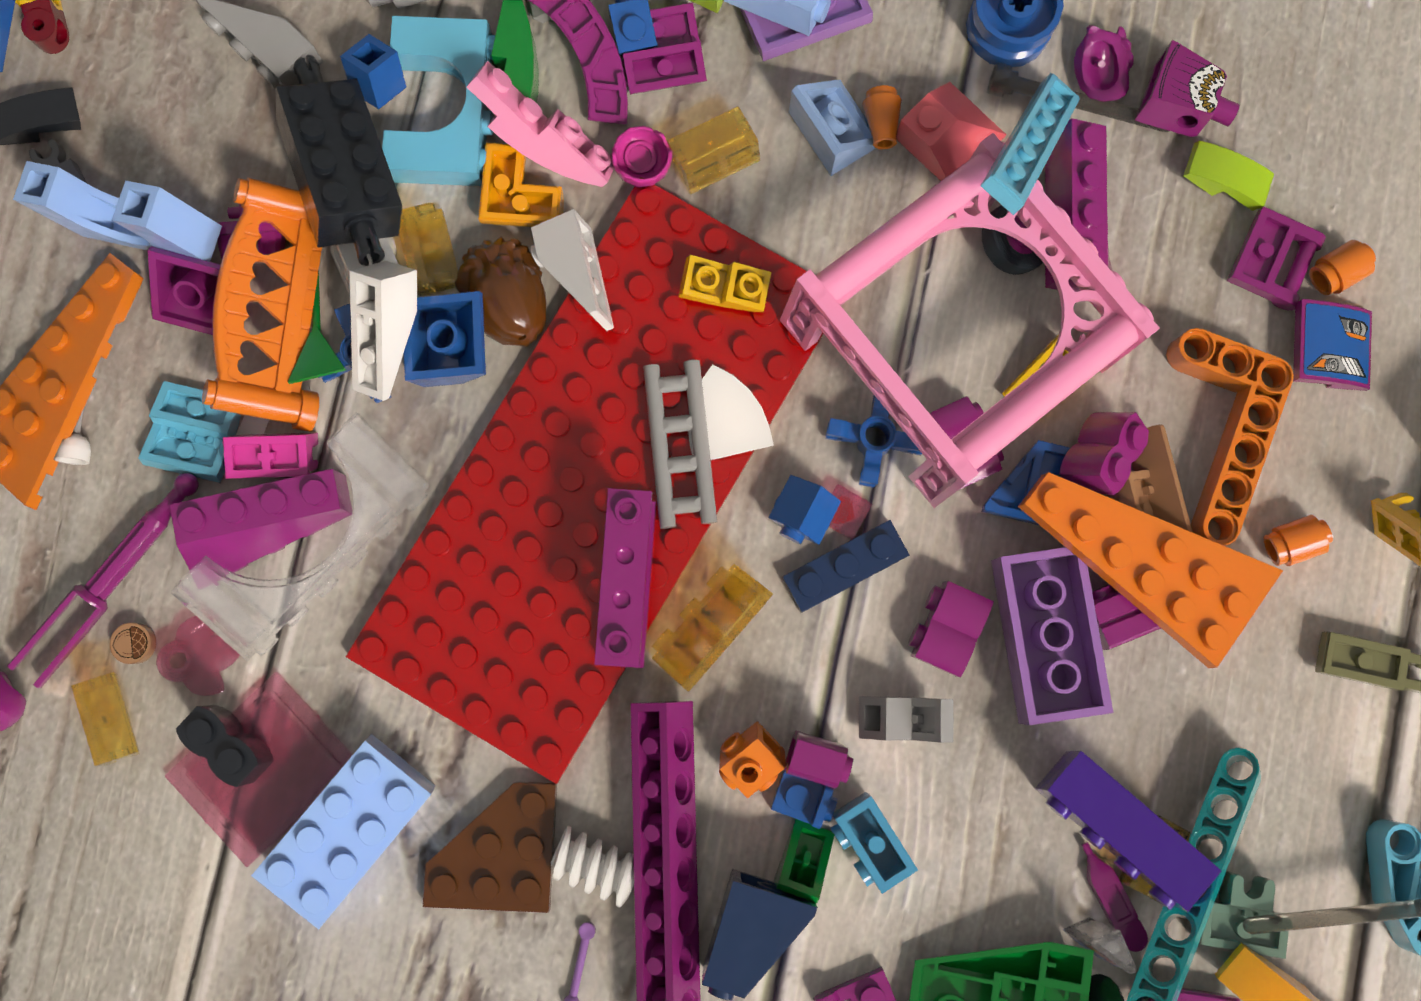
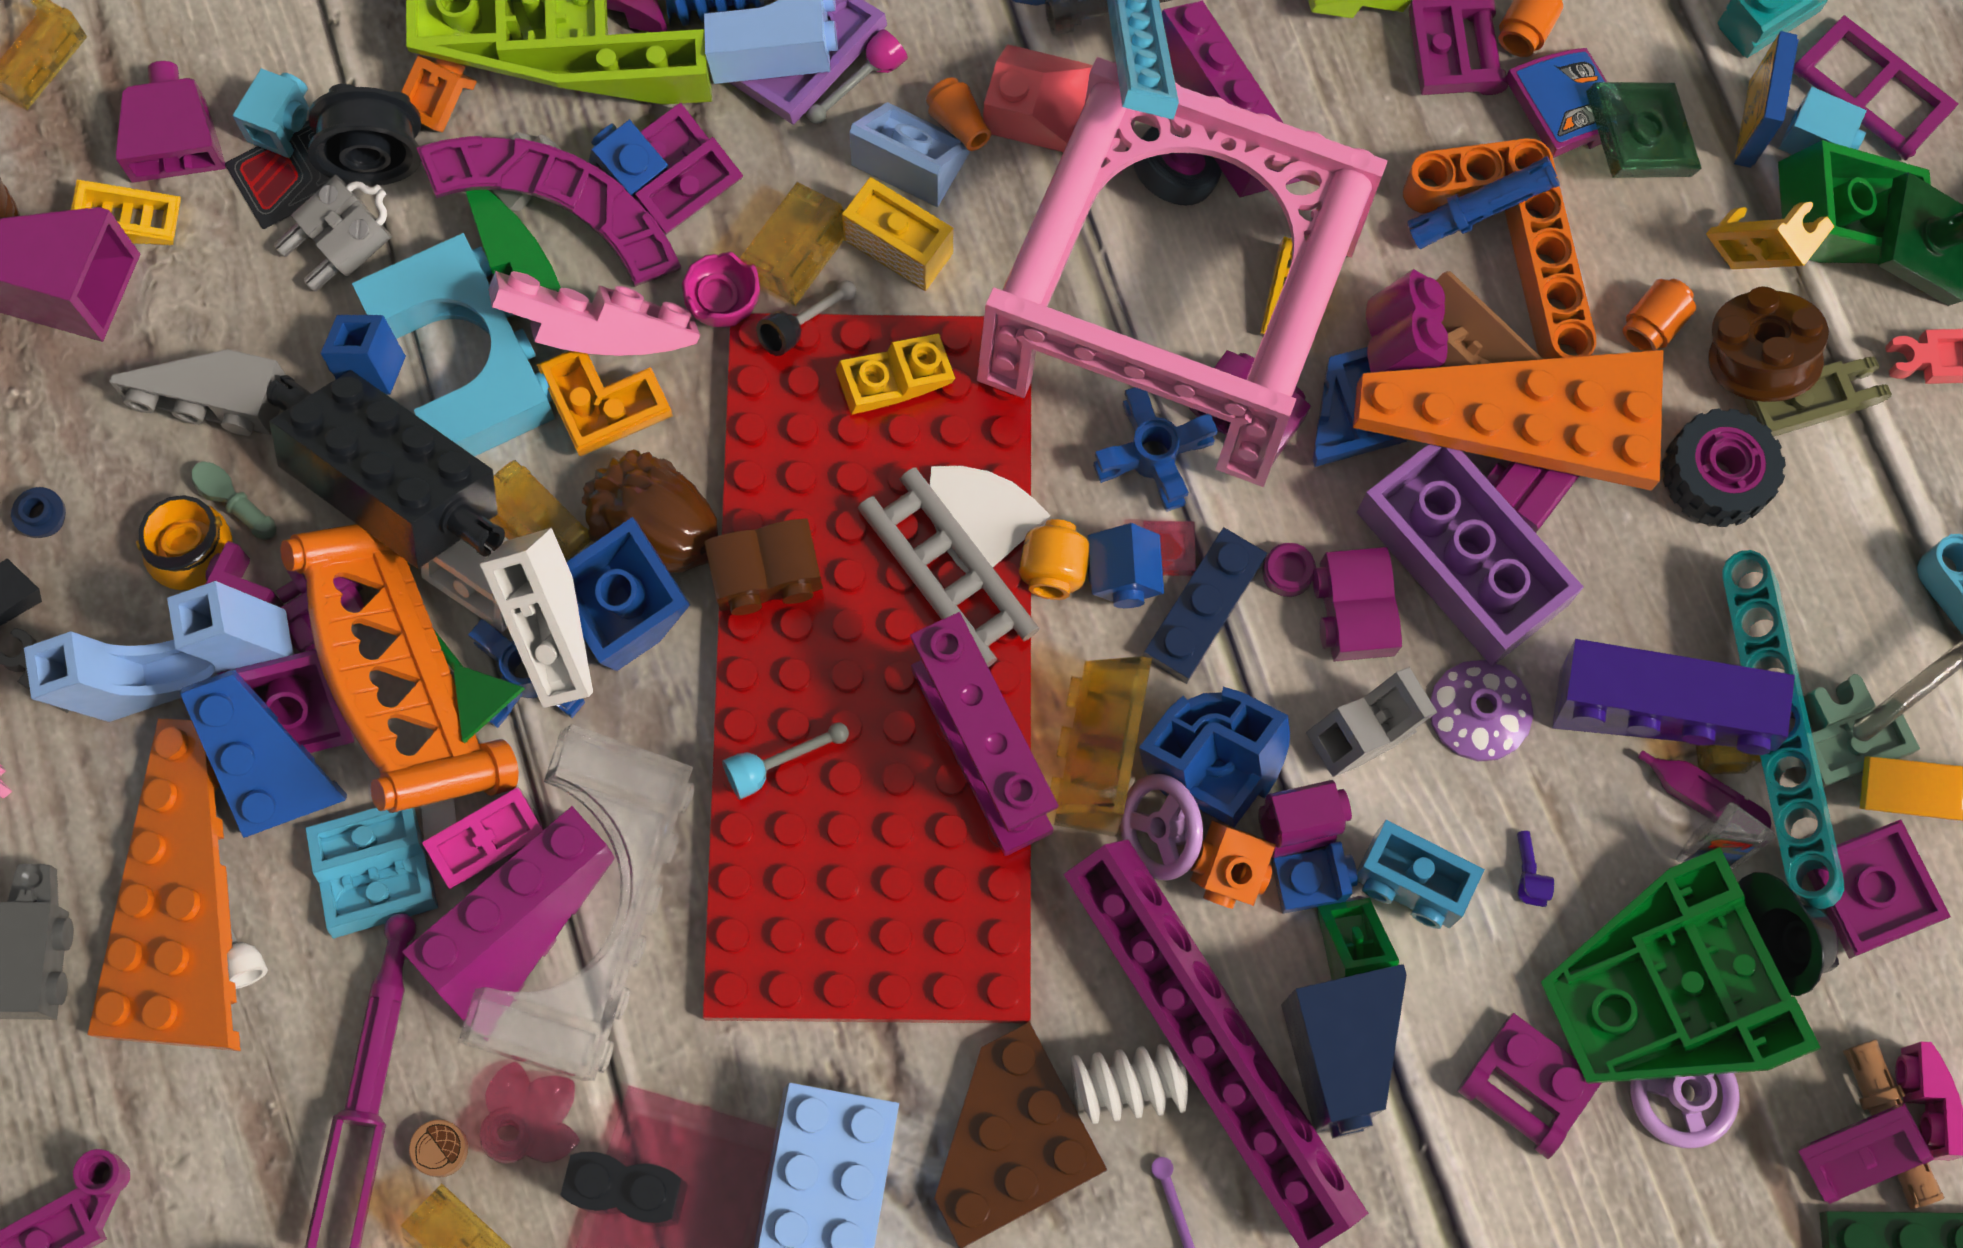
camera: 35 degrees left, 10 degrees down
white slope [531,209,614,331] -> none
none -> dark blue plate [11,487,66,538]
none -> light orange piece [136,495,232,590]
none -> blue wing [180,669,347,838]
none -> sand green piece [191,461,276,540]
none -> magenta bracket [206,541,284,607]
none -> reddish brown brick [704,519,823,615]
none -> hinge [722,722,849,800]
none -> black hinge [756,280,856,356]
none -> hinge [807,29,908,124]
none -> yellow panel [842,176,954,291]
none -> light orange head [1019,519,1089,600]
none -> lavender piece [1120,774,1203,881]
none -> blue brick [1139,686,1290,828]
none -> magenta tile [1262,543,1316,597]
none -> blue pin [1407,156,1560,250]
none -> medium lavender dish [1430,660,1534,762]
none -> dark purple hand [1517,831,1554,907]
none -> clear green tile [1586,82,1702,178]
none -> black wheel [1662,408,1786,527]
none -> reddish brown wheel [1708,286,1829,402]

